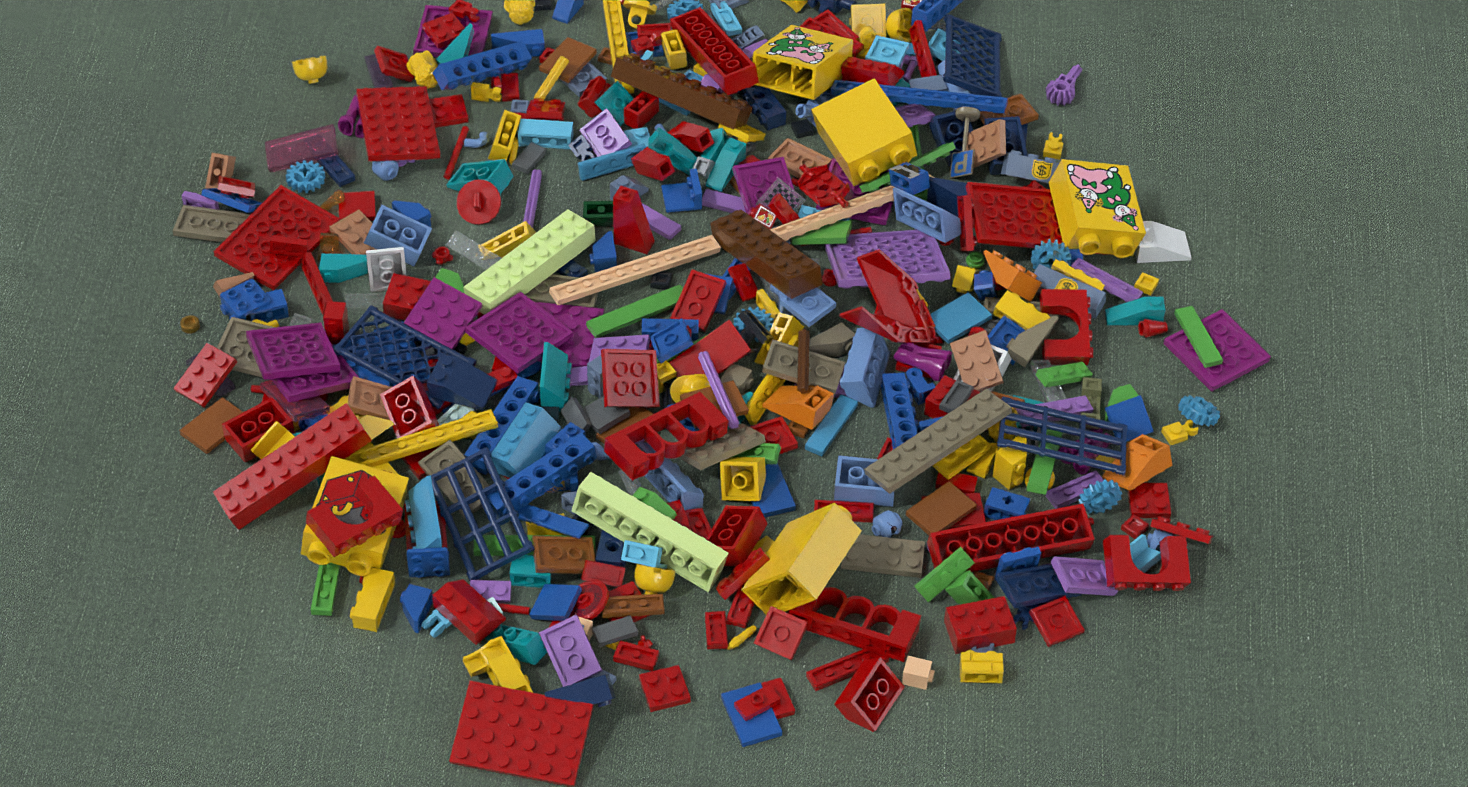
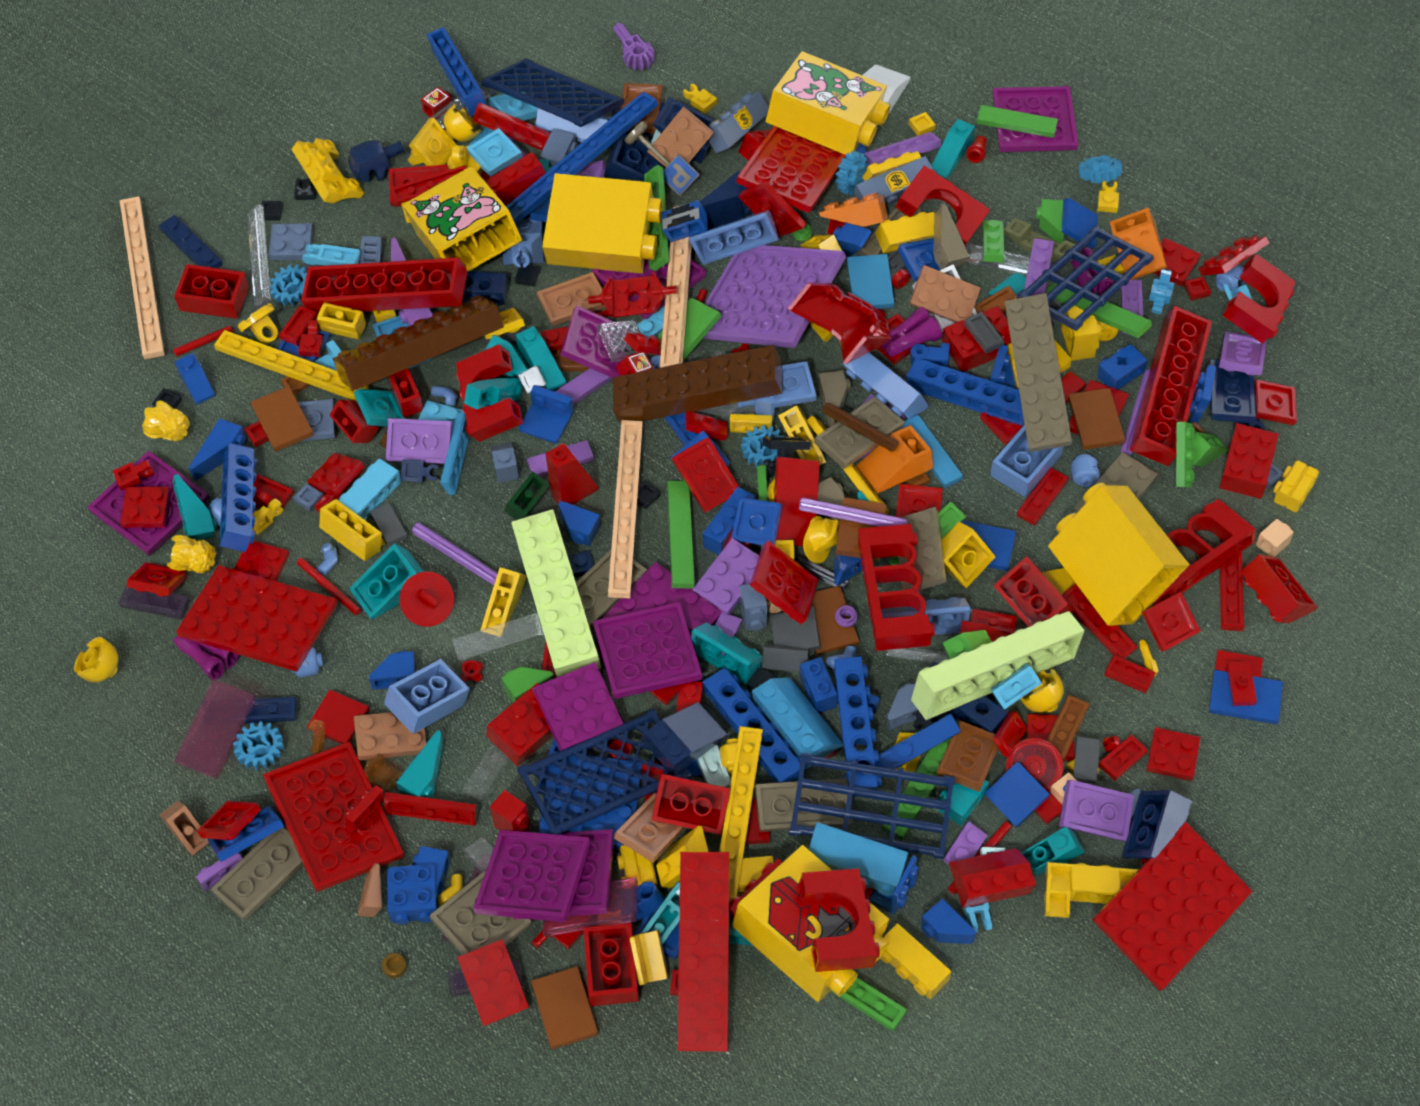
camera: 55 degrees left, 10 degrees up
white slope [366,247,407,292] -> none
yellow axle [534,56,569,99] -> none
red plate [716,547,770,600] -> none

